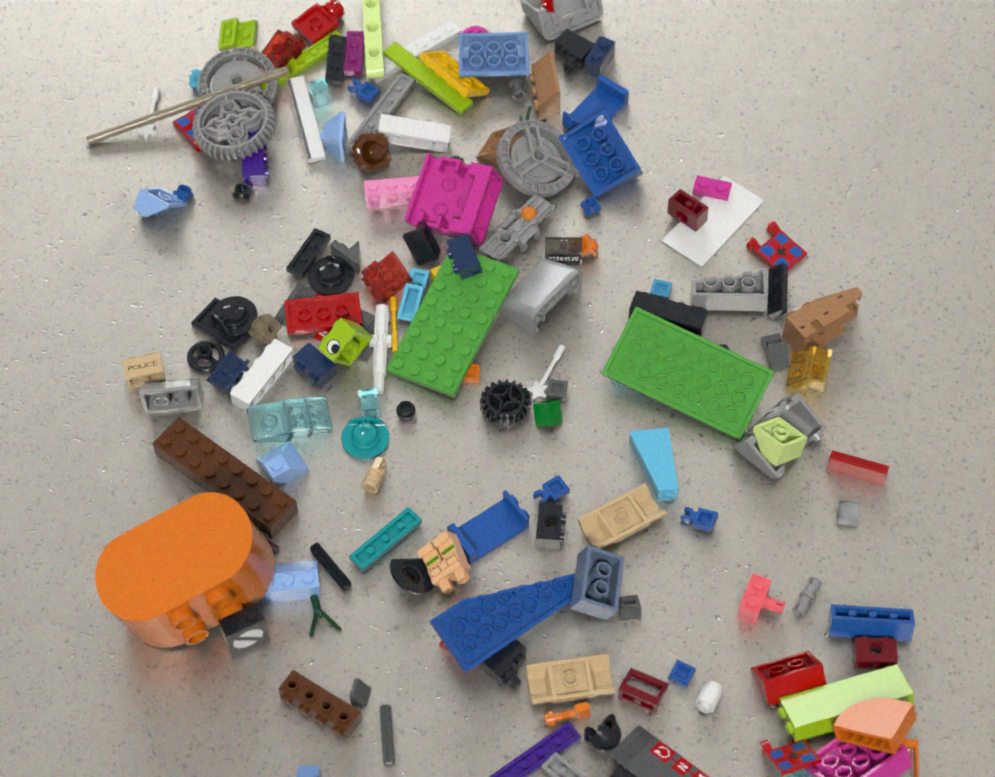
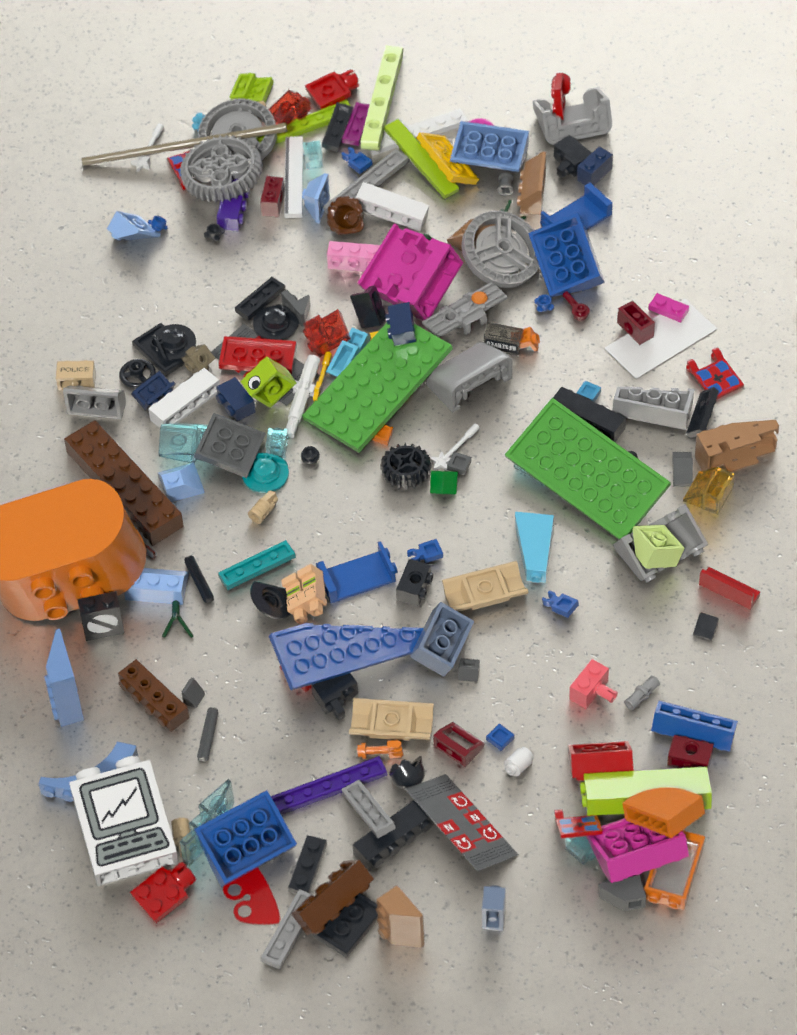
camera: 15 degrees right, 5 degrees down
none -> medium blue slope [44,629,84,727]
none -> dark grey plate [194,413,266,478]
none -> dark red brick [260,176,285,218]
none -> dark red plate [563,291,590,321]

